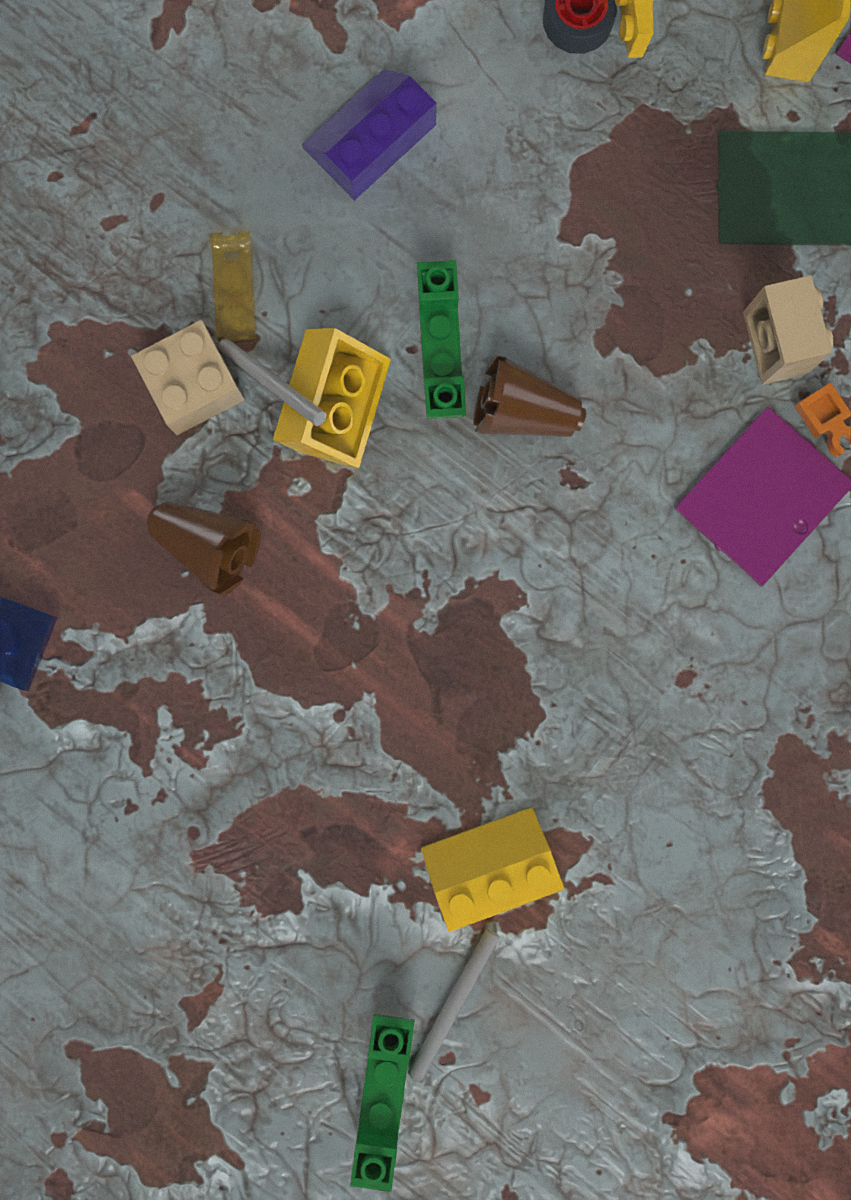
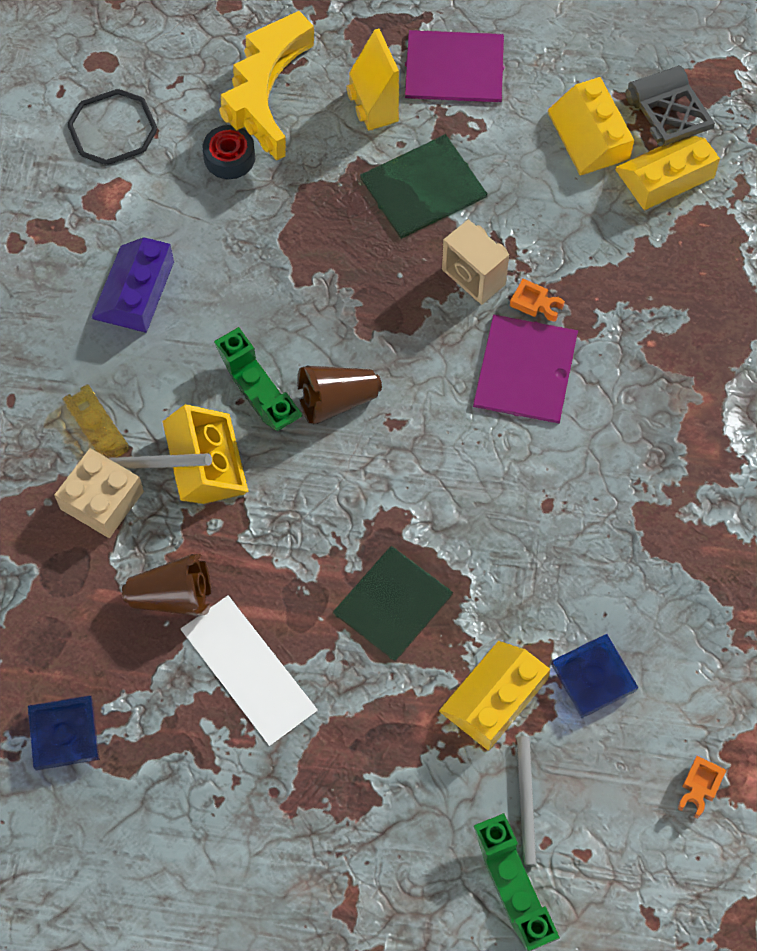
camera: 30 degrees left, 20 degrees down
none -> white sticker [181,596,318,746]
none -> clear green piece [333,546,453,662]
none -> clear blue plate [551,634,638,718]
none -> orange plate [678,756,727,819]

